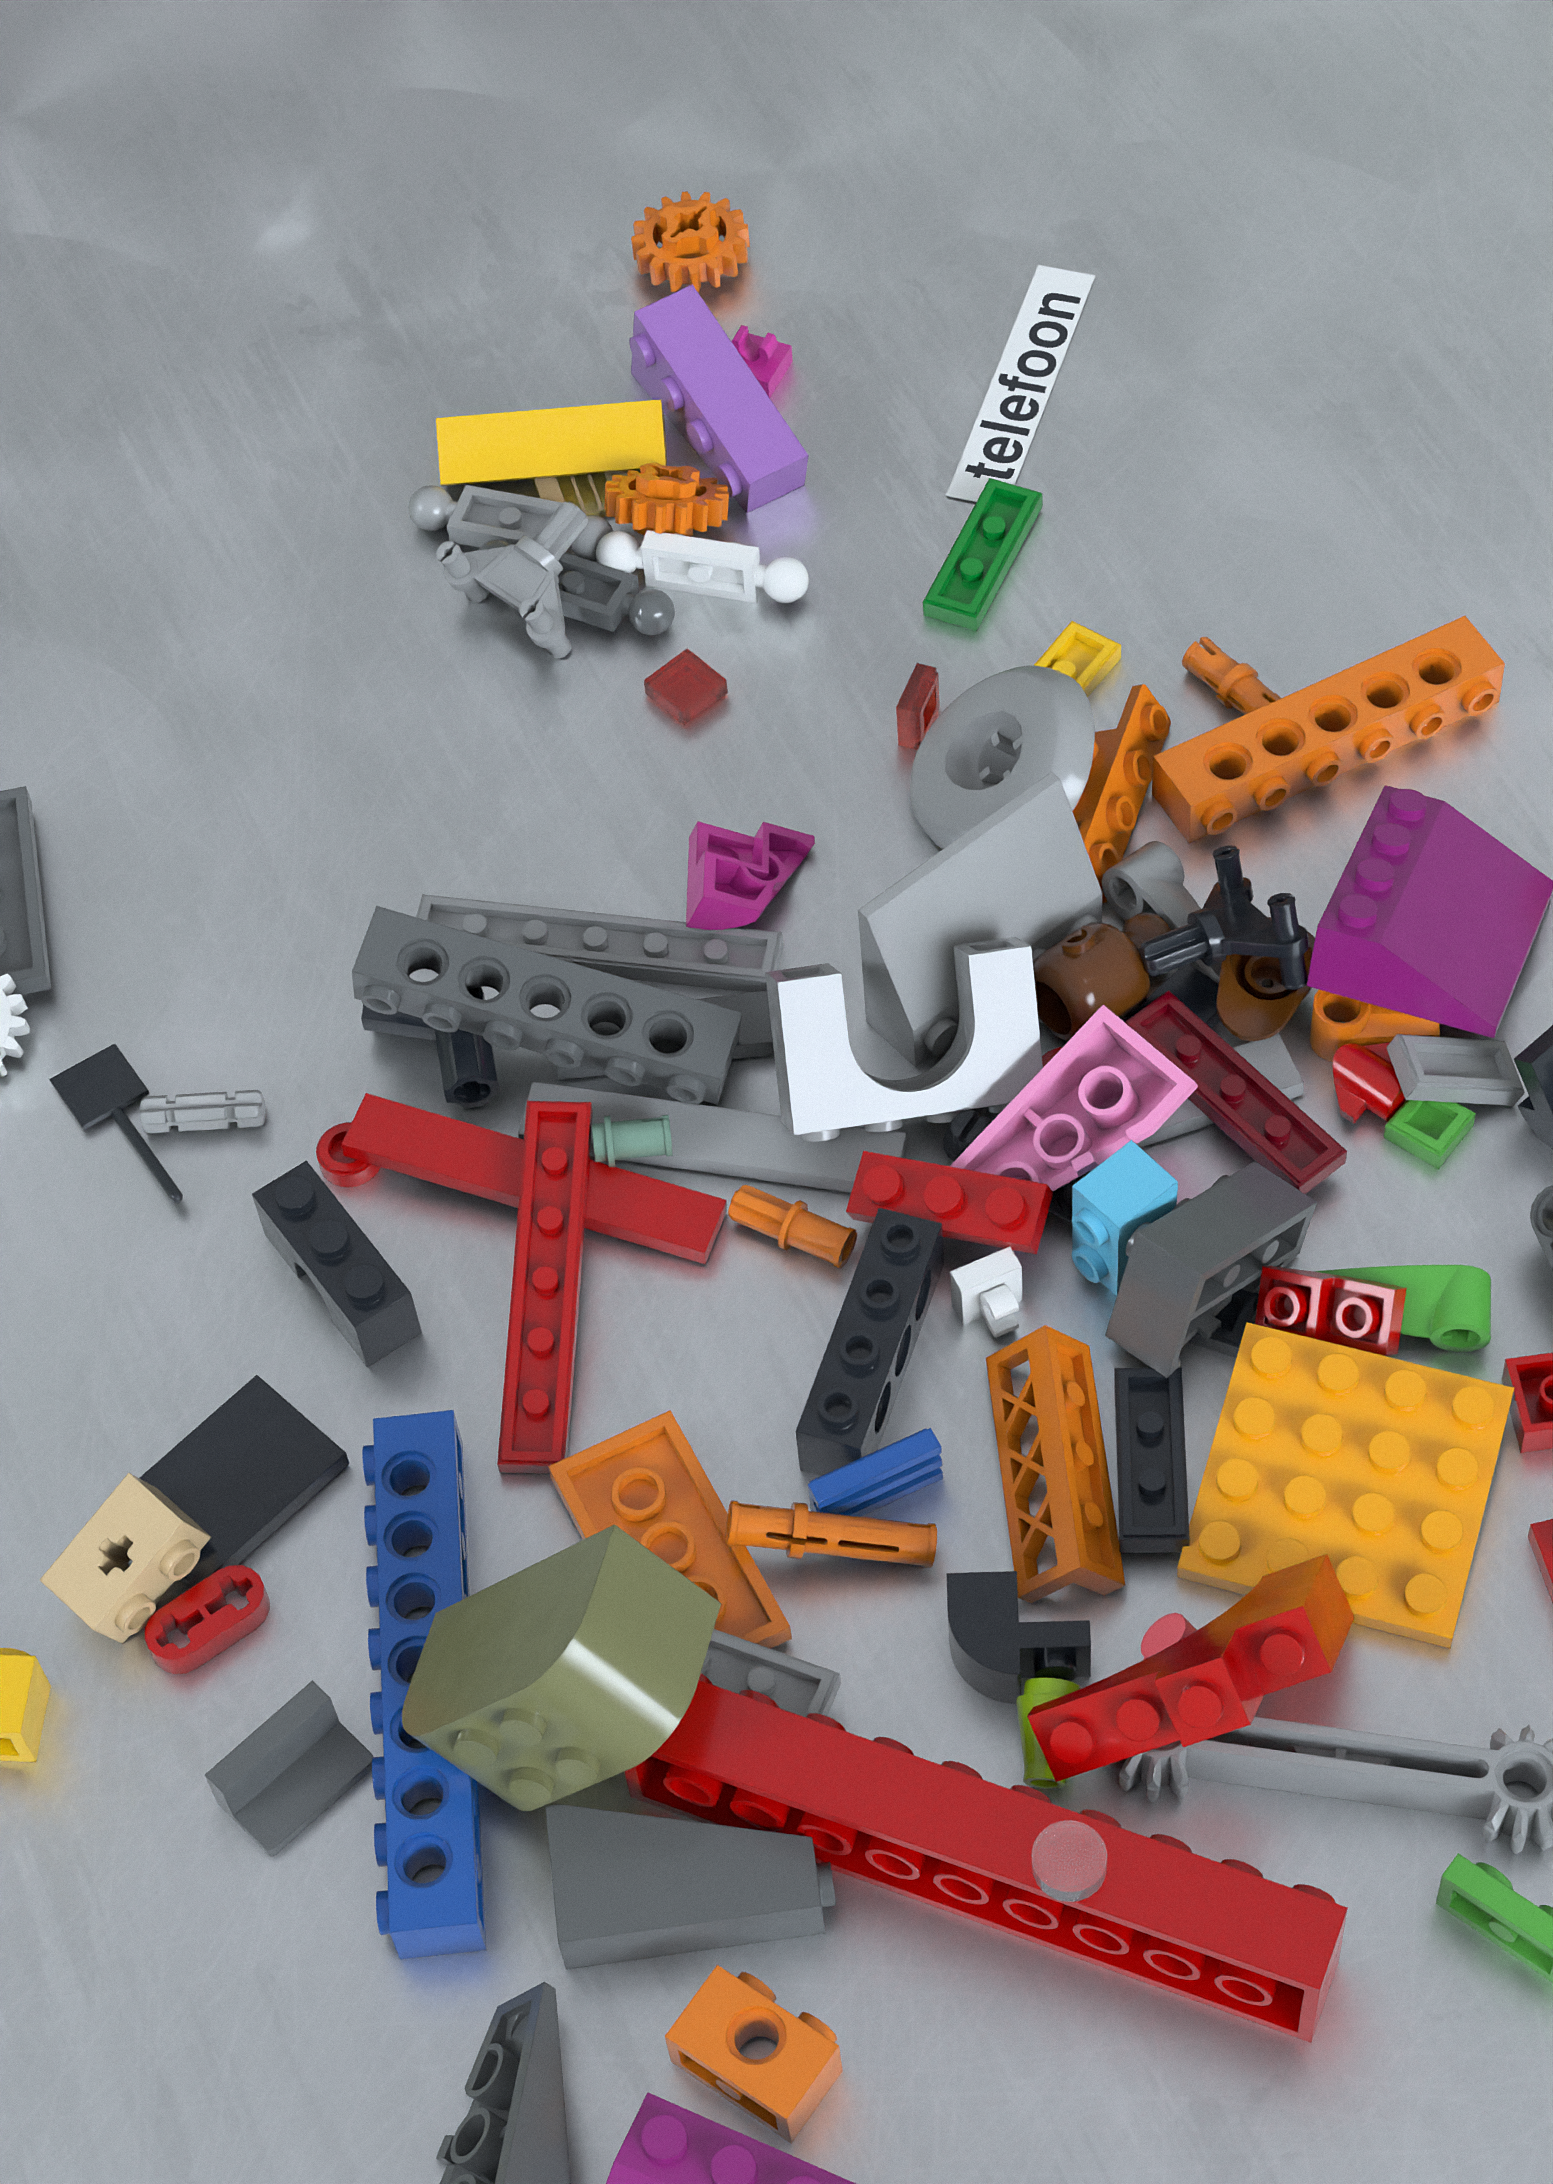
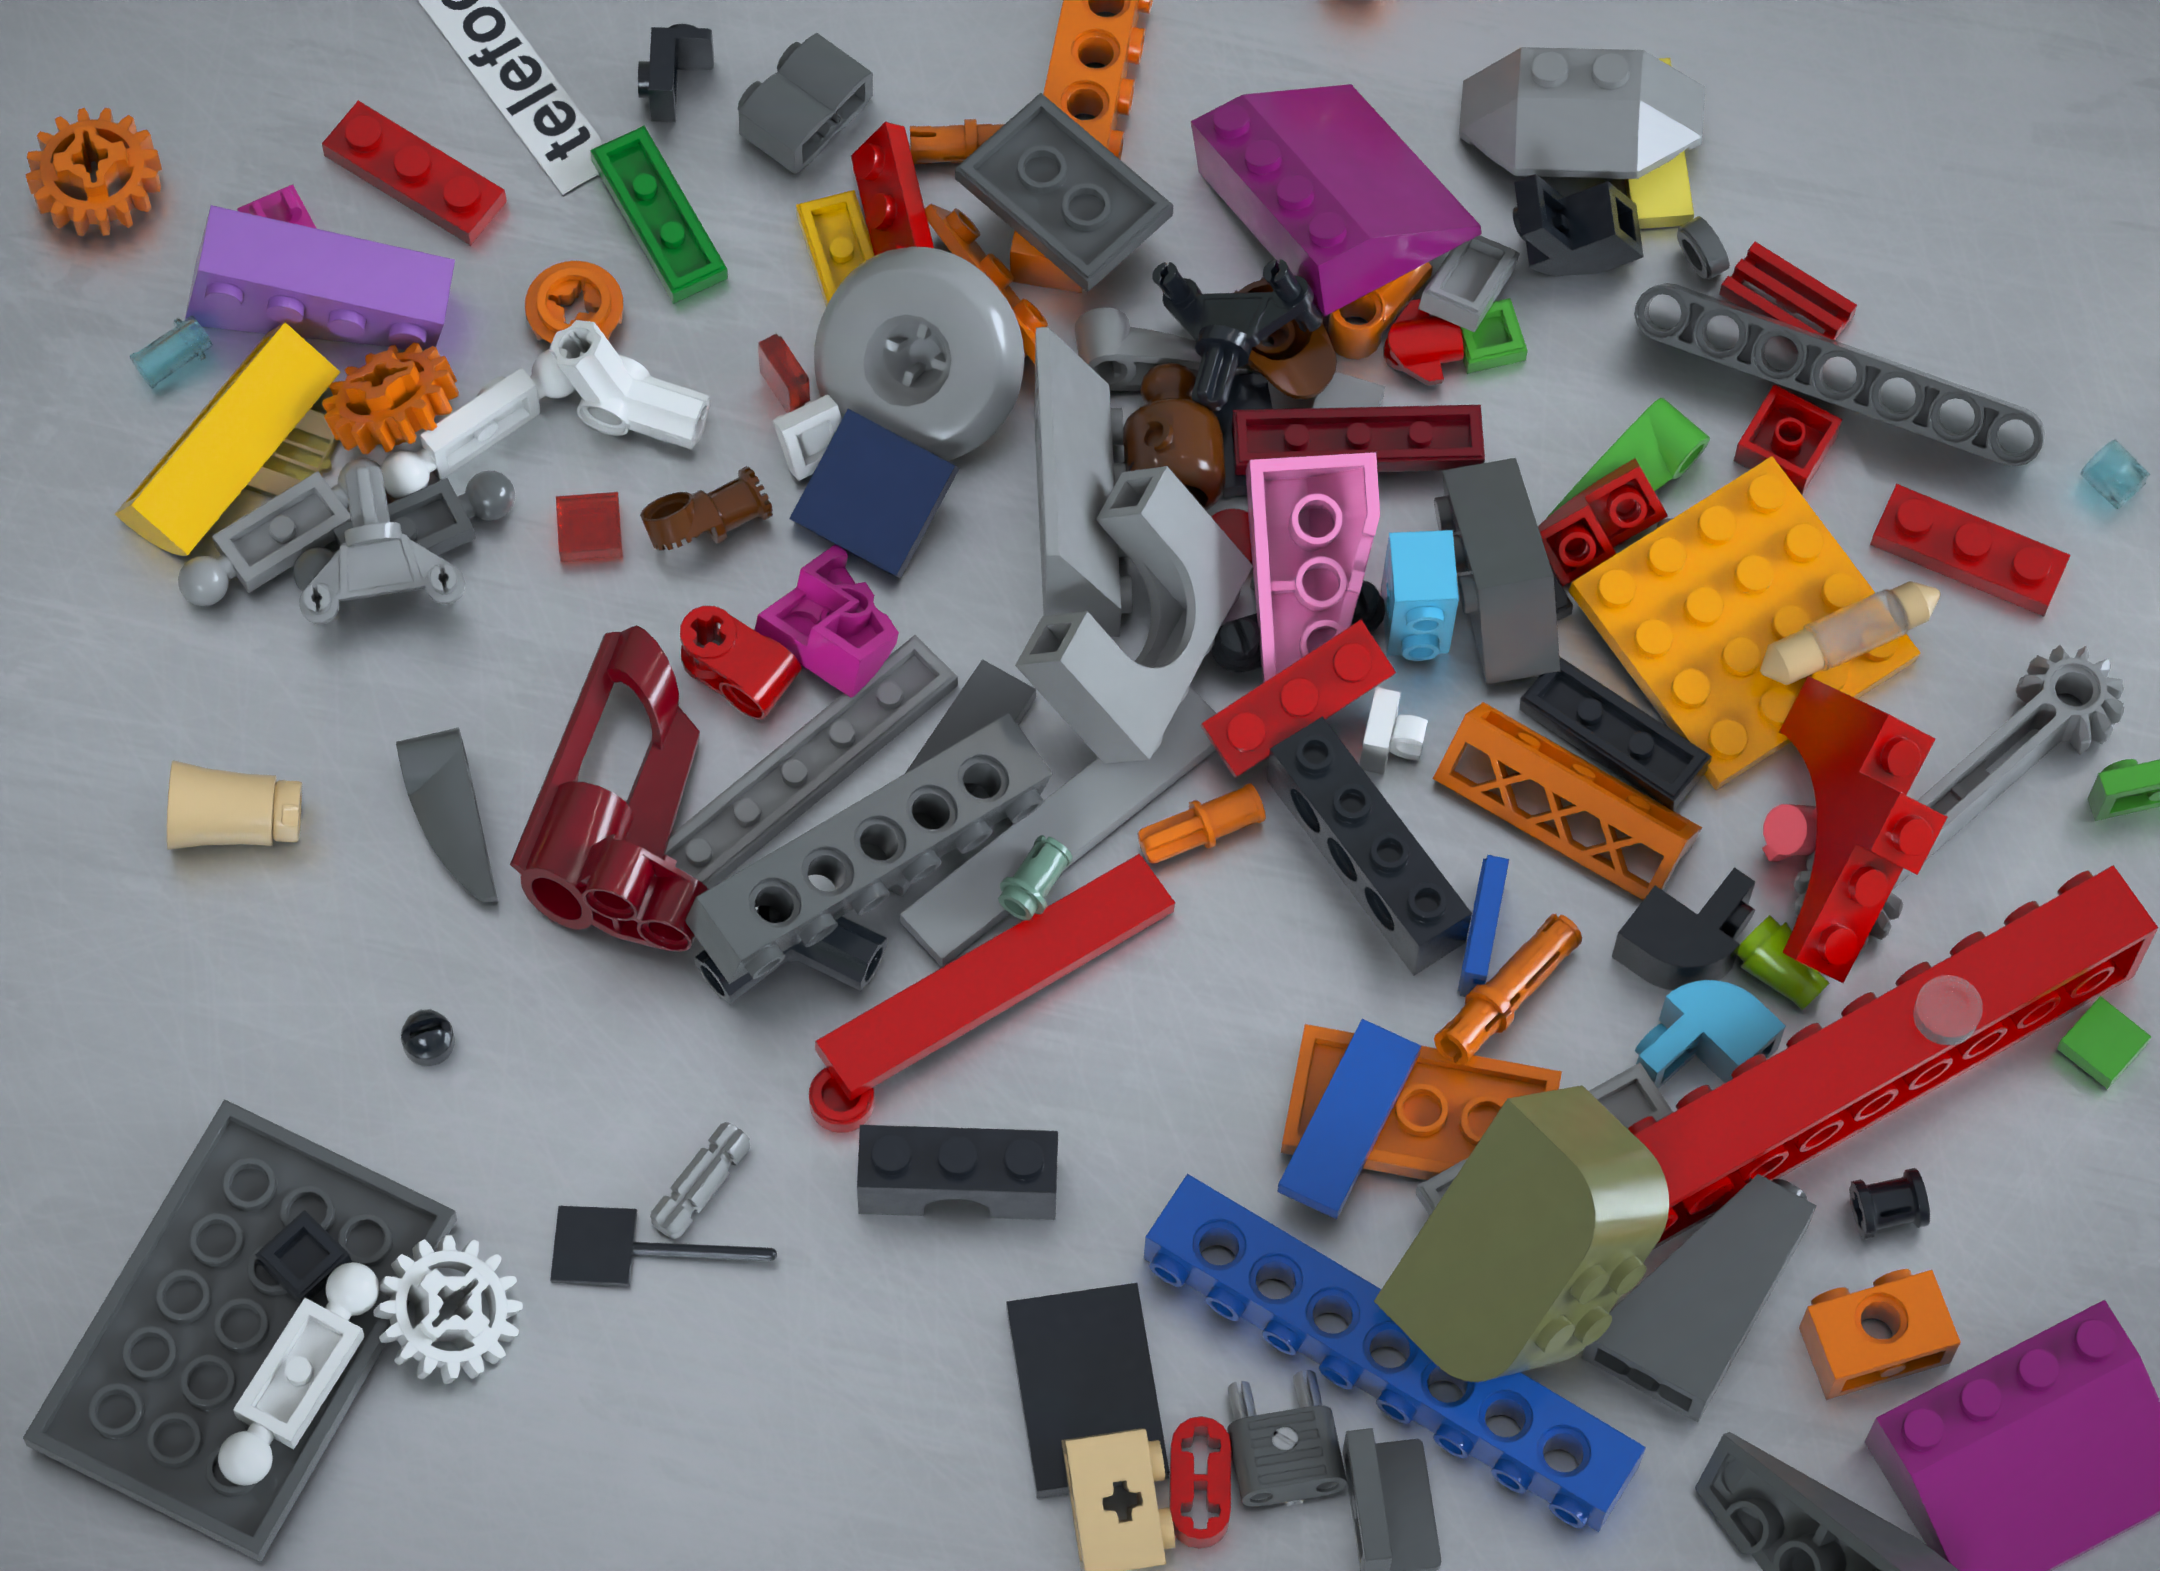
camera: 60 degrees left, 10 degrees up
red tile [497,1101,593,1474] -> none
none -> clear light blue pin [130,315,213,389]
none -> tan plant [167,760,302,850]
none -> red plate [322,100,507,246]
none -> dark grey piece [396,727,498,902]
none -> black hinge [401,1009,455,1066]
none -> dark red panel [510,625,709,952]
none -> orange gear [525,261,623,343]
none -> white piece [549,320,711,450]
none -> black bracket [638,24,714,122]
none -> reddish brown connector [640,466,773,551]
none -> red piece [680,606,802,720]
none -> dark grey brick [738,33,873,174]
none -> white tile [773,394,842,481]
none -> dark blue tile [789,409,960,579]
none -> red plate [851,122,934,256]
none -> dark grey tile [955,93,1173,293]
none -> dark grey piece [1227,1370,1347,1507]
none -> blue tile [1277,1019,1421,1220]
none -> medium azure brick [1635,980,1786,1089]
none -> piece [1760,581,1941,685]
none -> black bush [1849,1168,1930,1239]
none -> bright green tile [2057,996,2152,1089]

